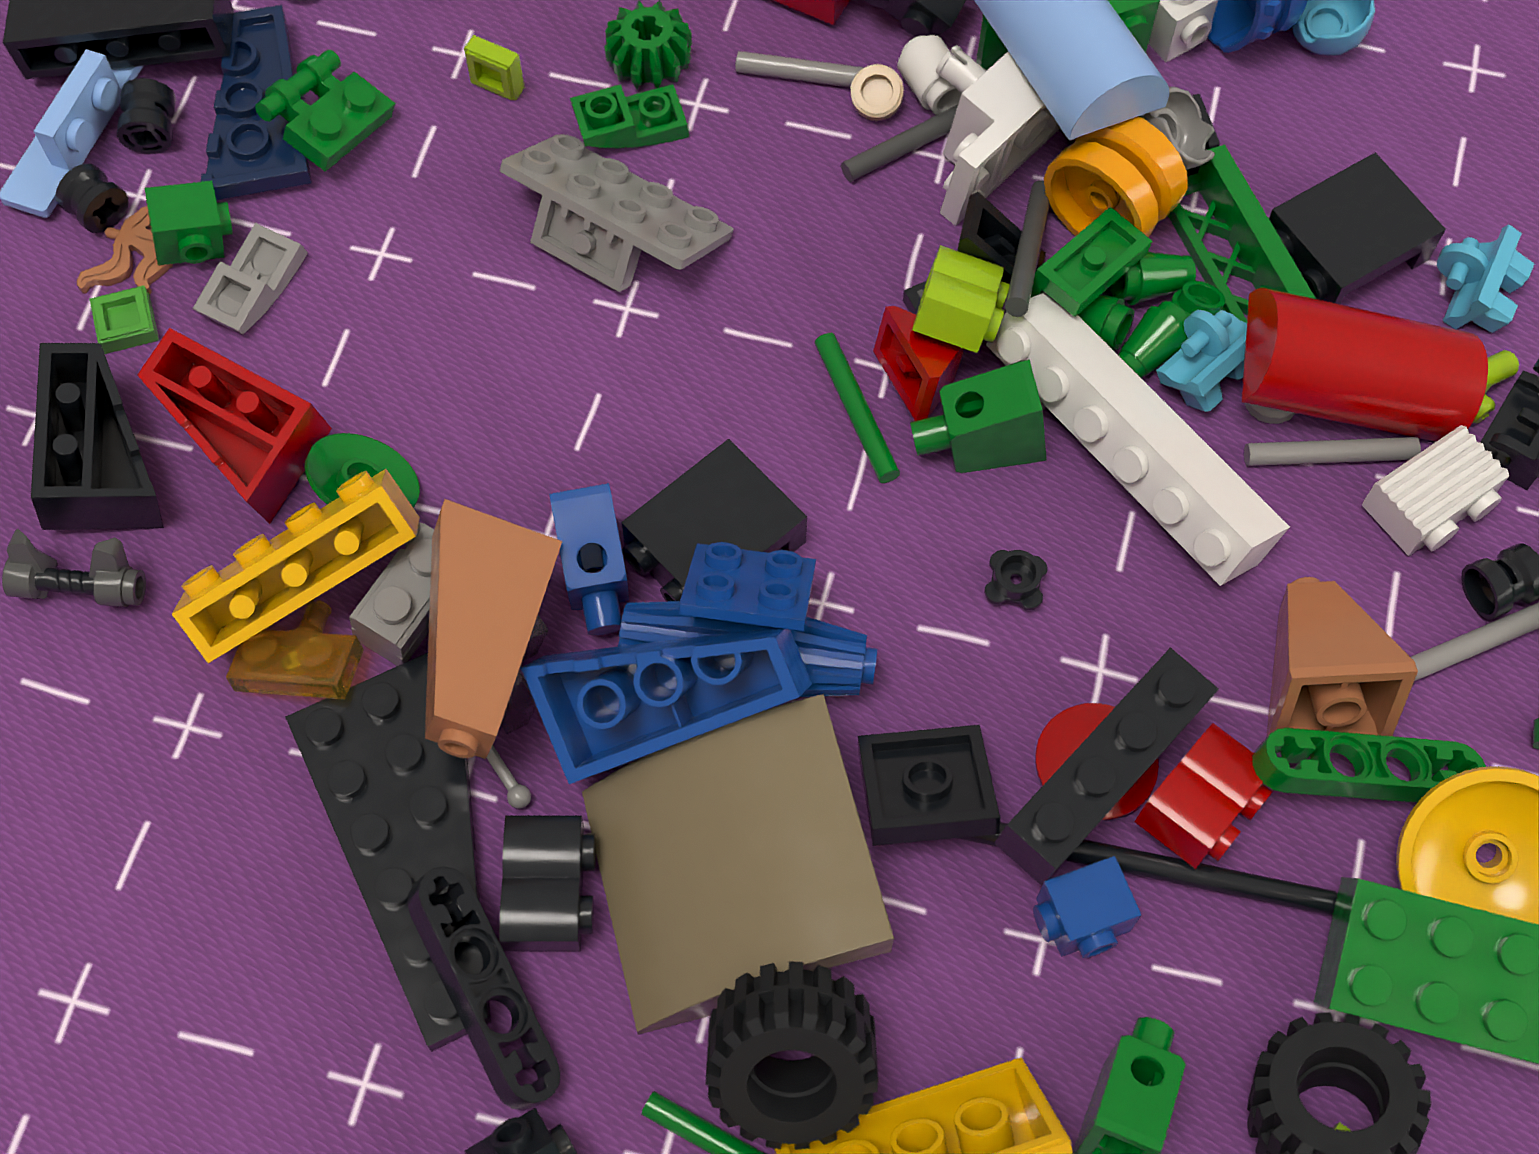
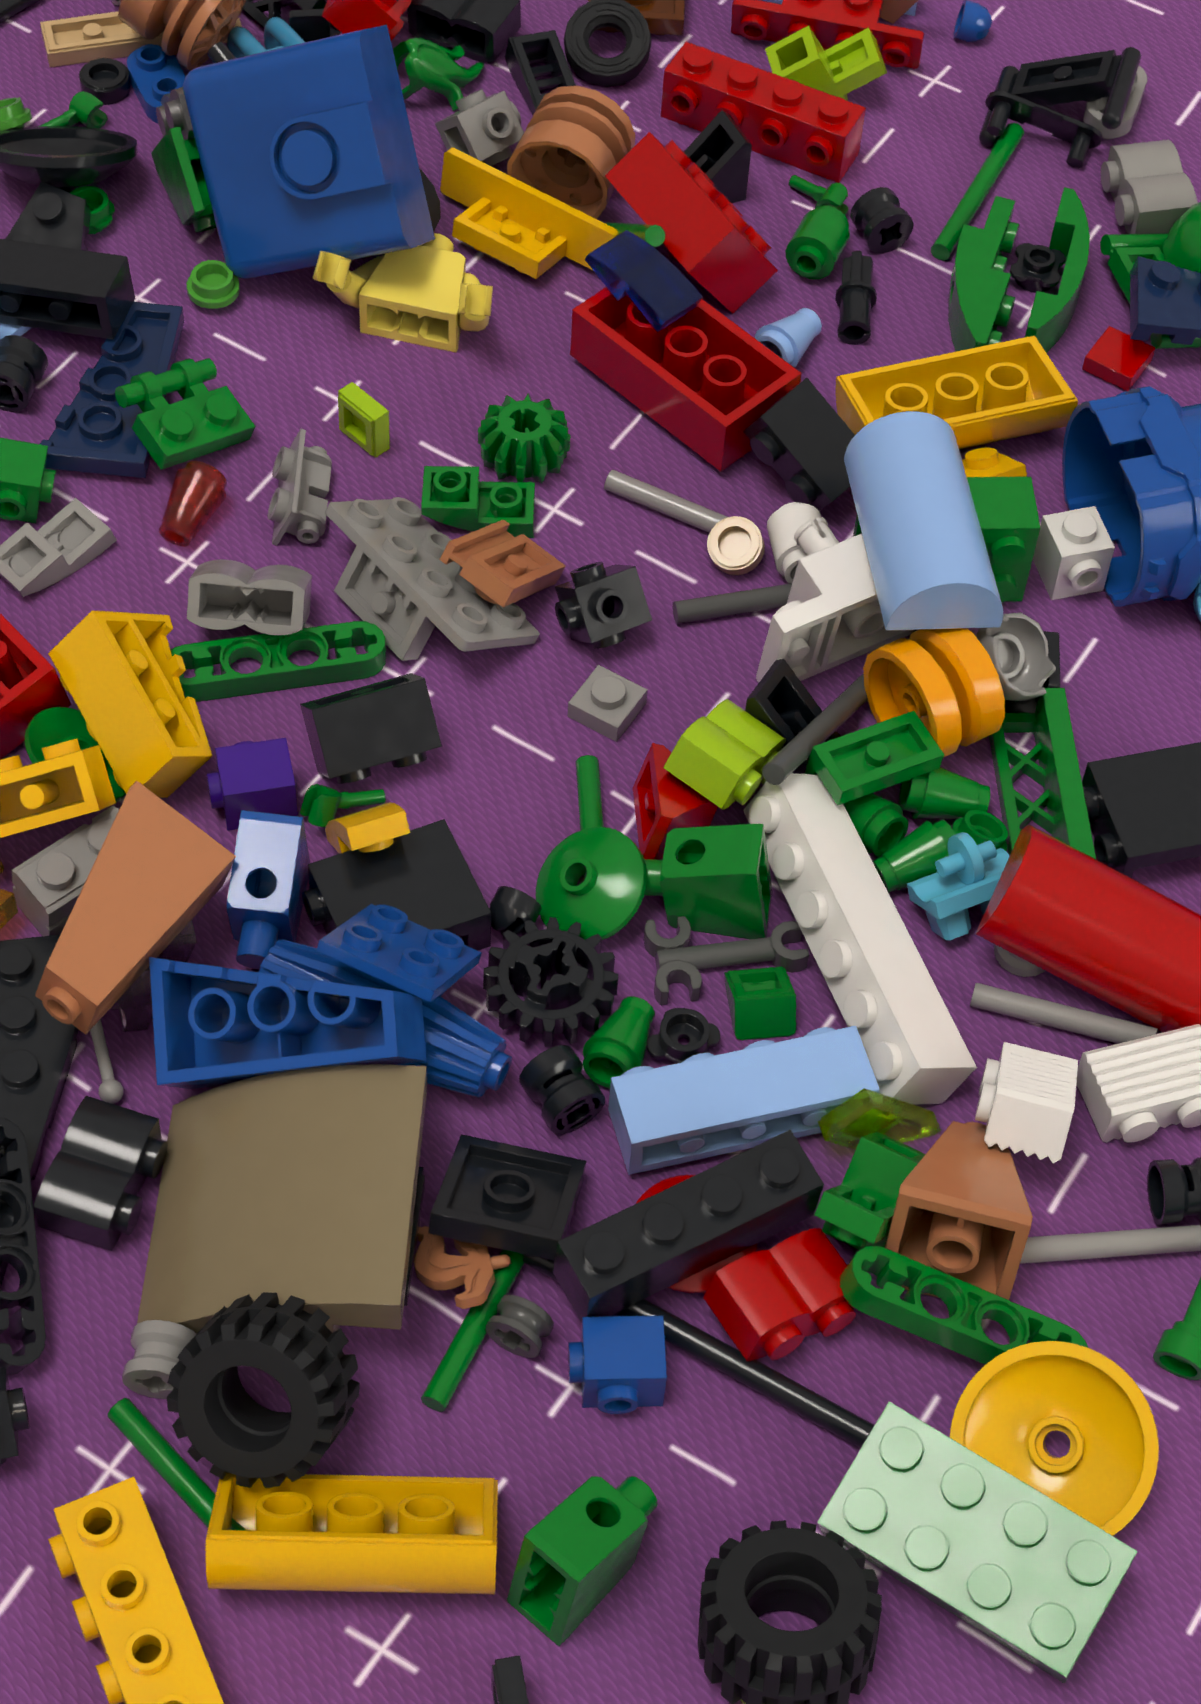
camera: 15 degrees right, 10 degrees down
none -> yellow wedge [48,610,212,798]
none -> light grey wheel [122,1320,196,1399]
none -> clear red cone [159,461,227,547]
none -> green beam [171,621,386,702]
none -> light grey brick [187,559,312,635]
none -> dark purple brick [206,738,298,831]
none -> light grey hinge [268,428,332,546]
none -> black brick [300,673,442,784]
none -> green hand [300,784,386,827]
none -> yellow slope [325,802,410,854]
none -> nougat piece [414,1226,511,1309]
none -> green bar [421,1249,524,1412]
none -> nougat plate [439,520,566,608]
none -> black gear [483,917,619,1047]
none -> dark grey bush [486,1295,554,1358]
none -> black hinge [489,886,542,937]
none -> black wheel [519,1045,605,1135]
none -> green dish [535,827,647,940]
none -> black brick [555,562,652,649]
none -> light grey plate [567,665,648,742]
none -> green cone [583,996,655,1088]
none -> light blue brick [608,1025,880,1175]
none -> dark grey bar [643,916,809,1005]
none -> green slope [724,966,796,1040]
none -> green brick [814,1132,925,1250]
none -> clear neon green tile [818,1088,941,1150]
none -> white brick [975,1042,1078,1163]

